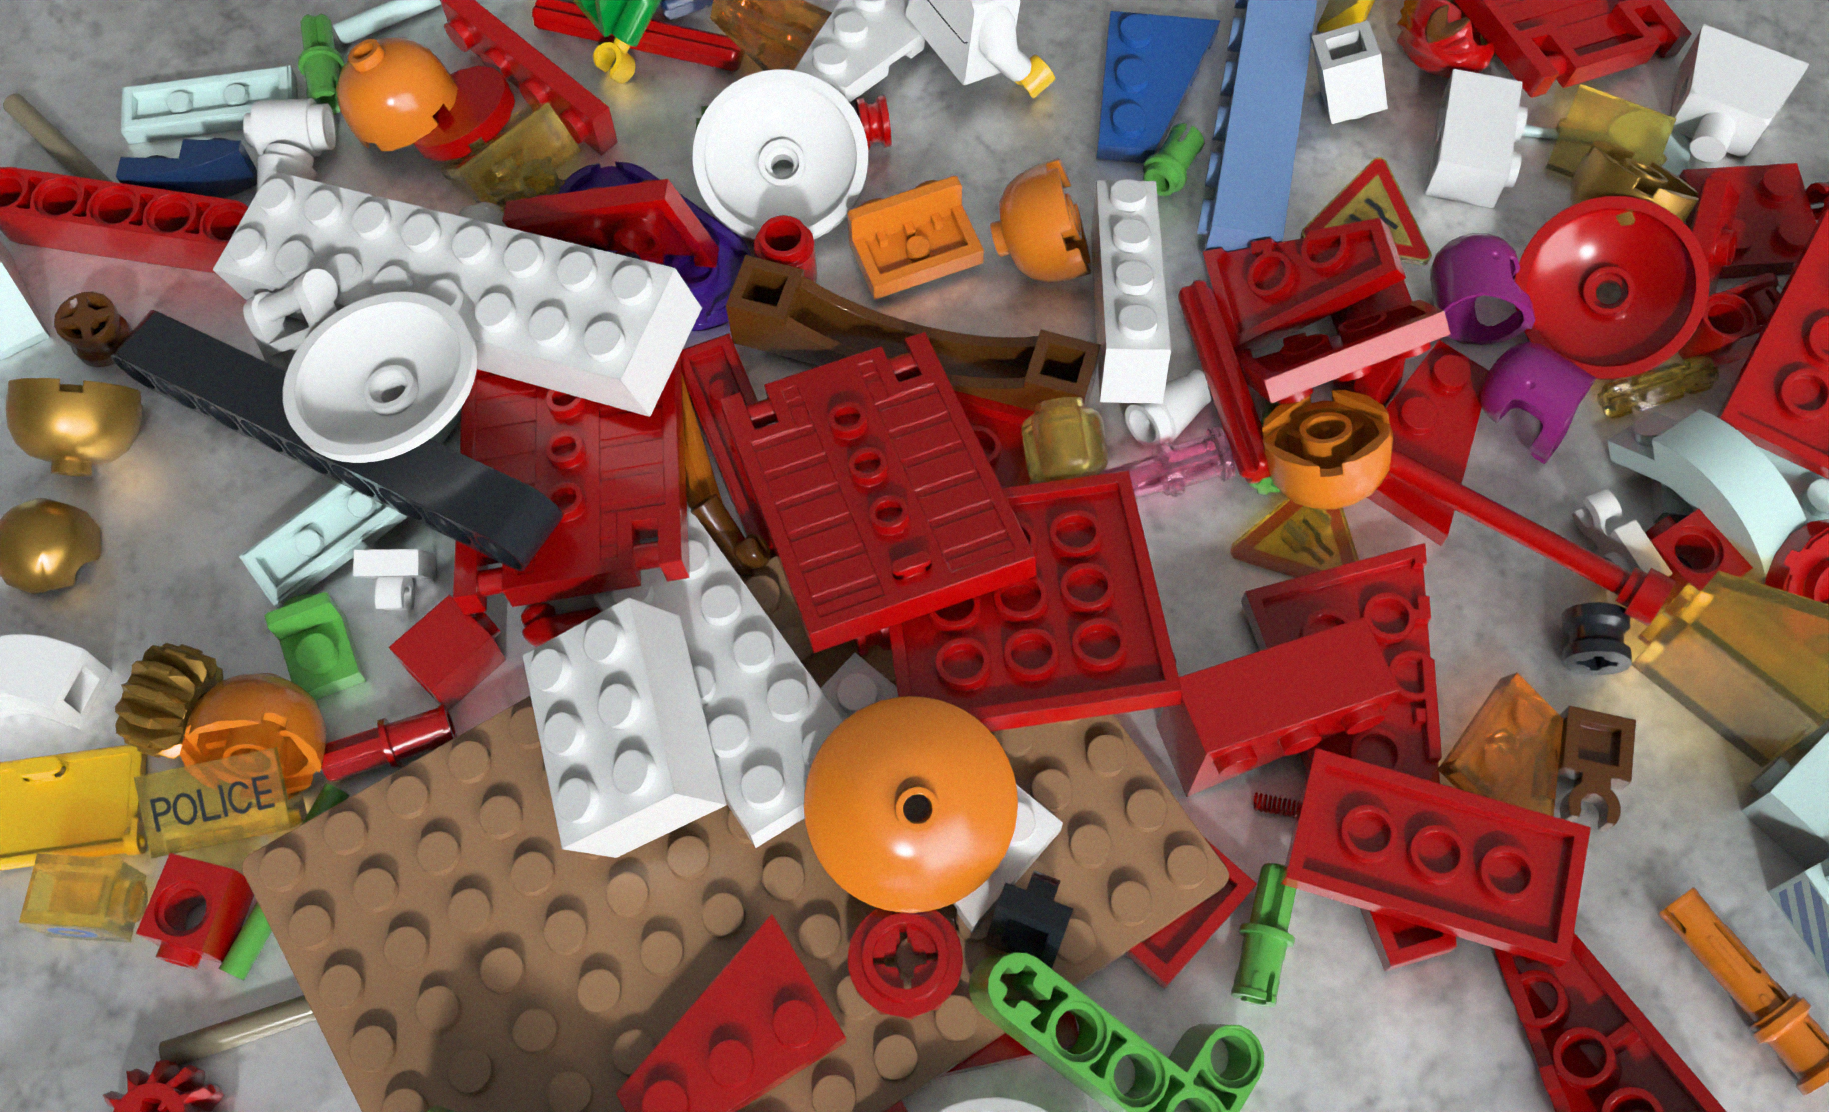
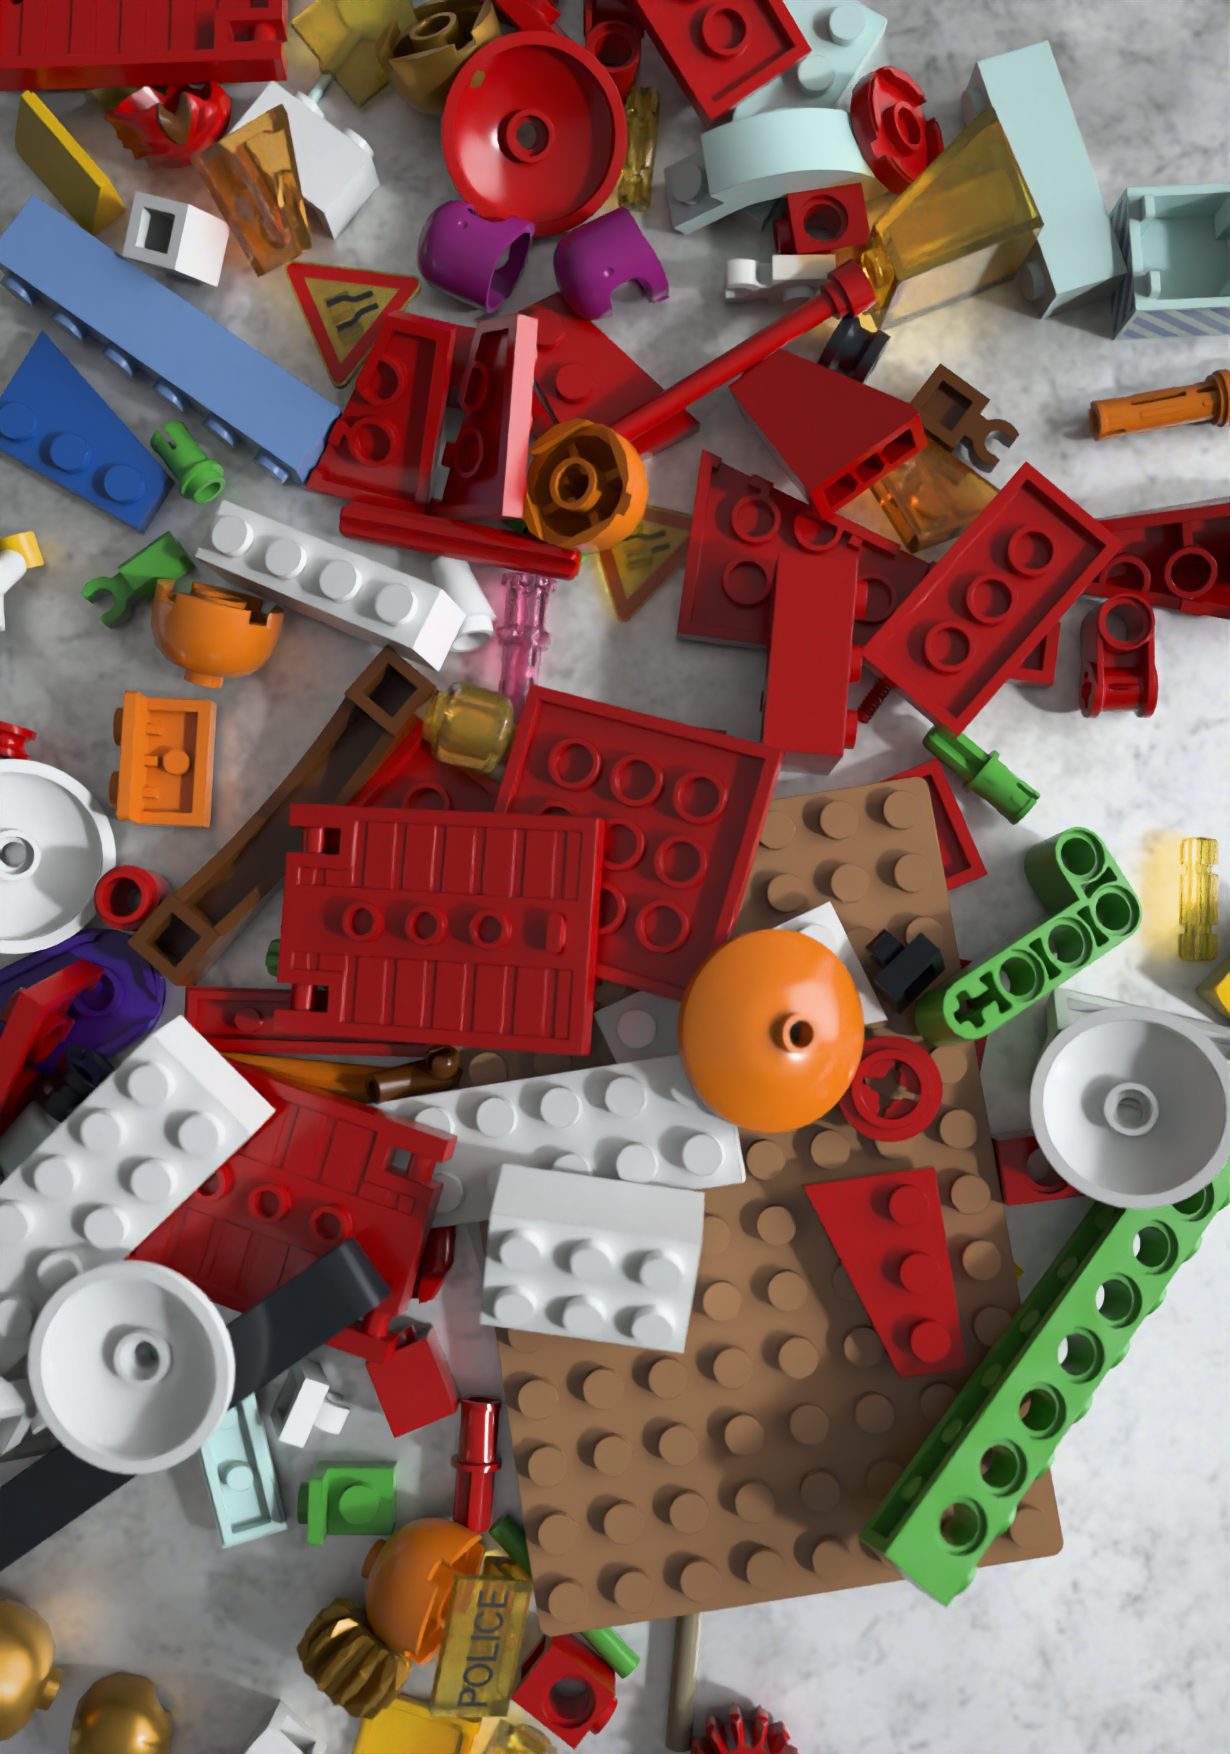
camera: 70 degrees left, 20 degrees up
none -> bright green bar [81,530,196,629]
none -> clear orange wing [189,103,312,277]
none -> red slope [728,348,928,521]
none -> red piece [1078,593,1158,718]

